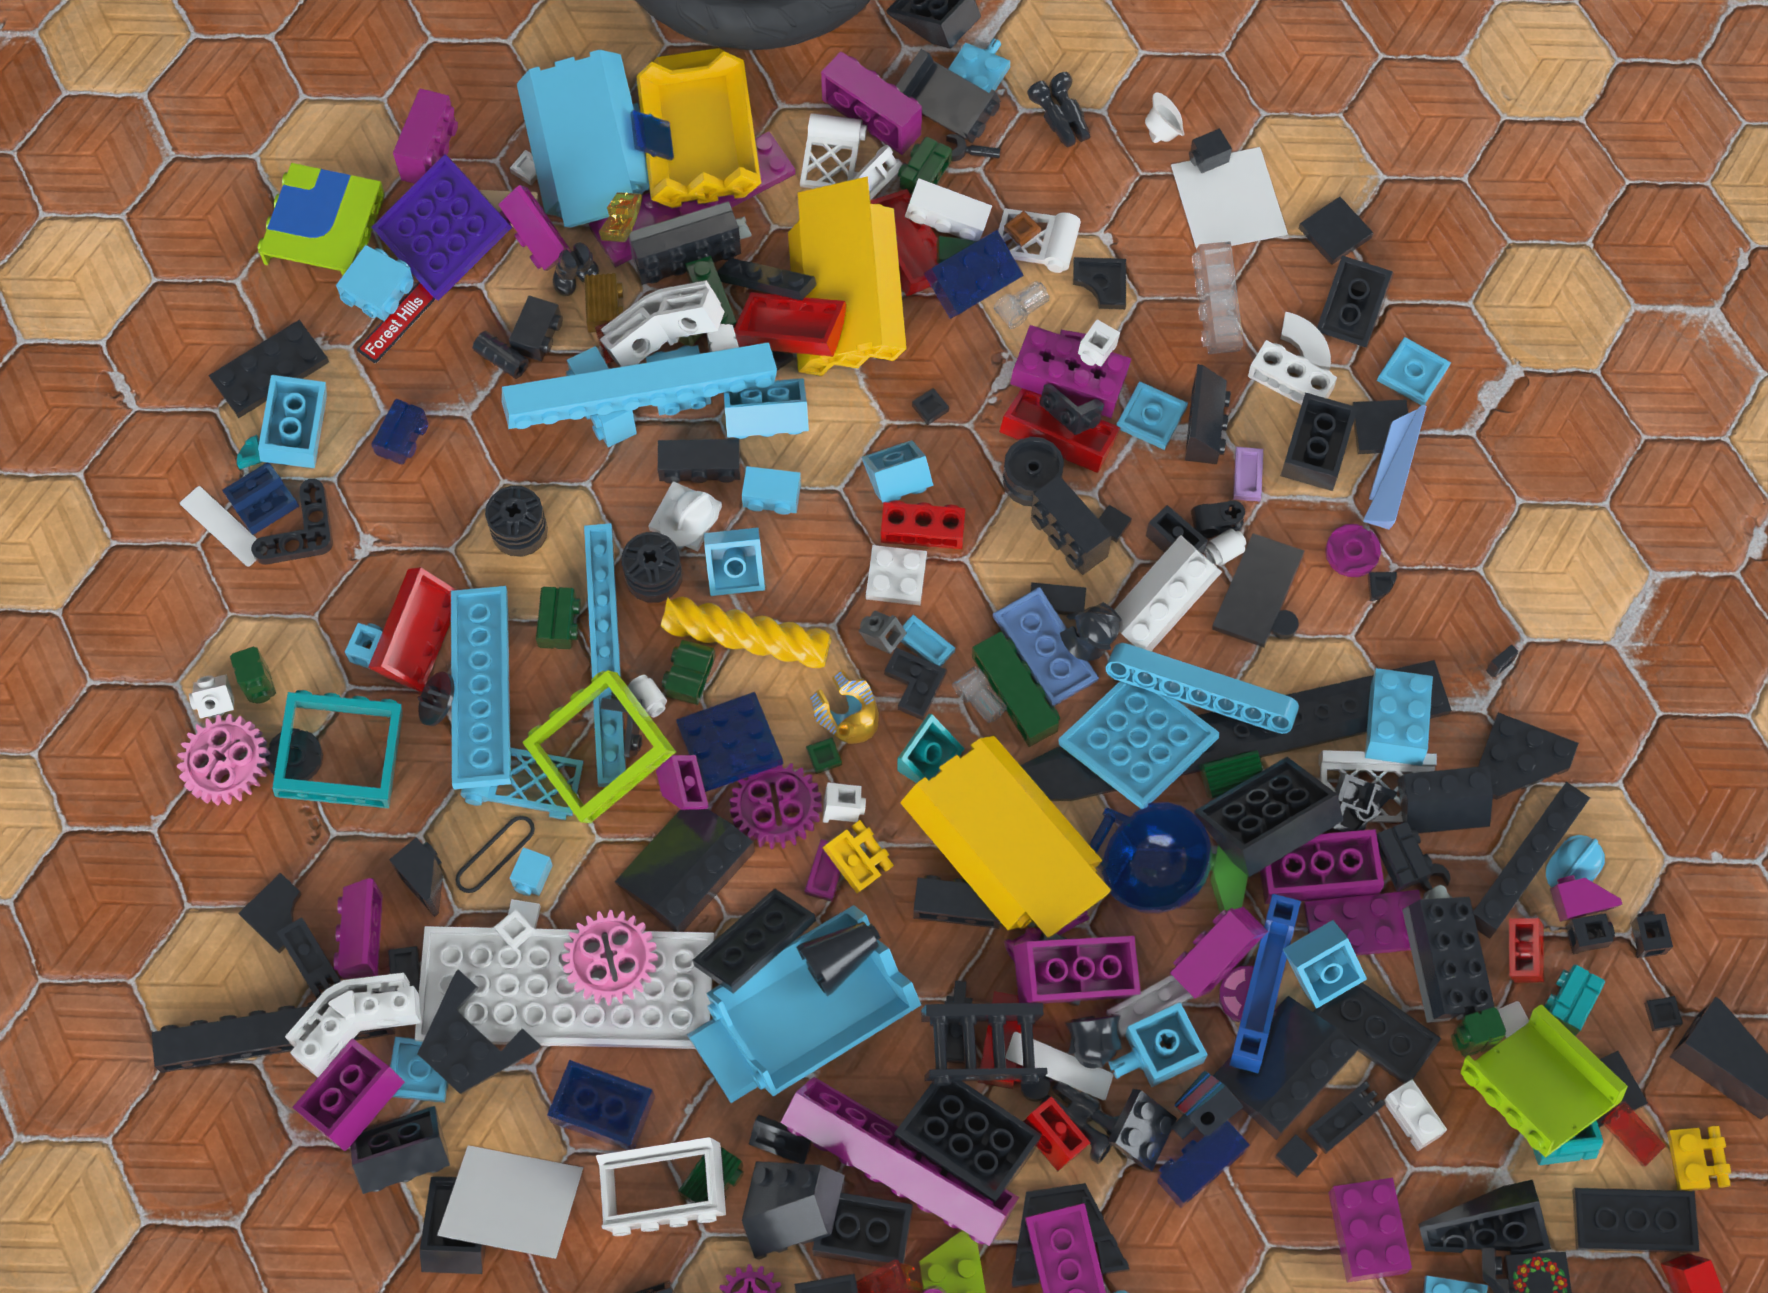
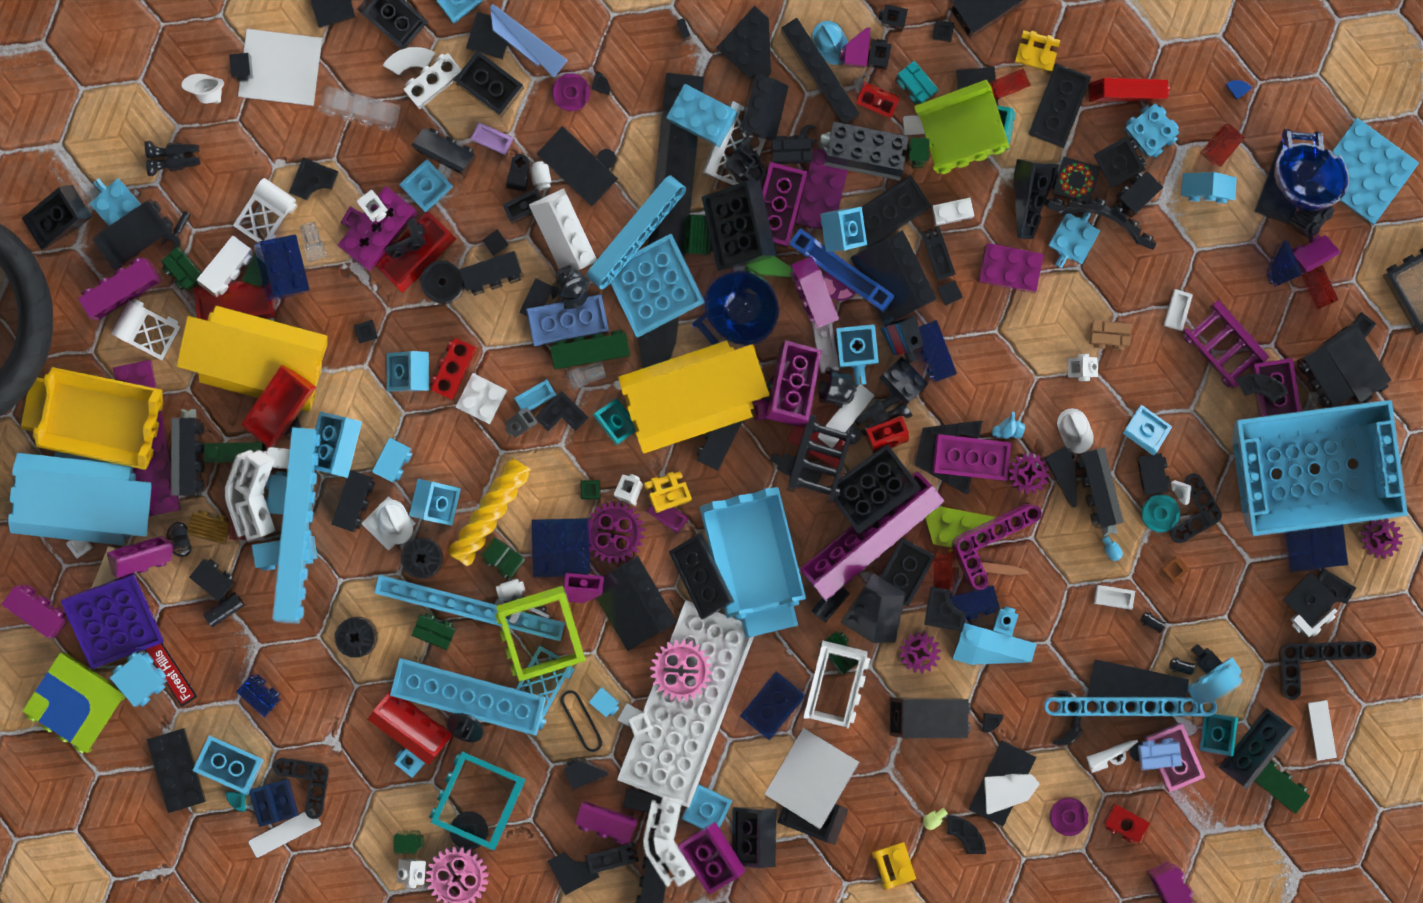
camera: 65 degrees left, 20 degrees up
black wing [417,969,543,1094] -> none
clear yellow slope [599,192,642,242] -> none
clear blue piece [630,110,674,161] -> none
black plate [717,258,817,300] -> none
black cone [796,921,881,997] -> none
pearl gold piece [810,670,879,744] -> none
white plate [852,145,902,200] -> none
dark orange tile [1004,211,1041,247] -> none

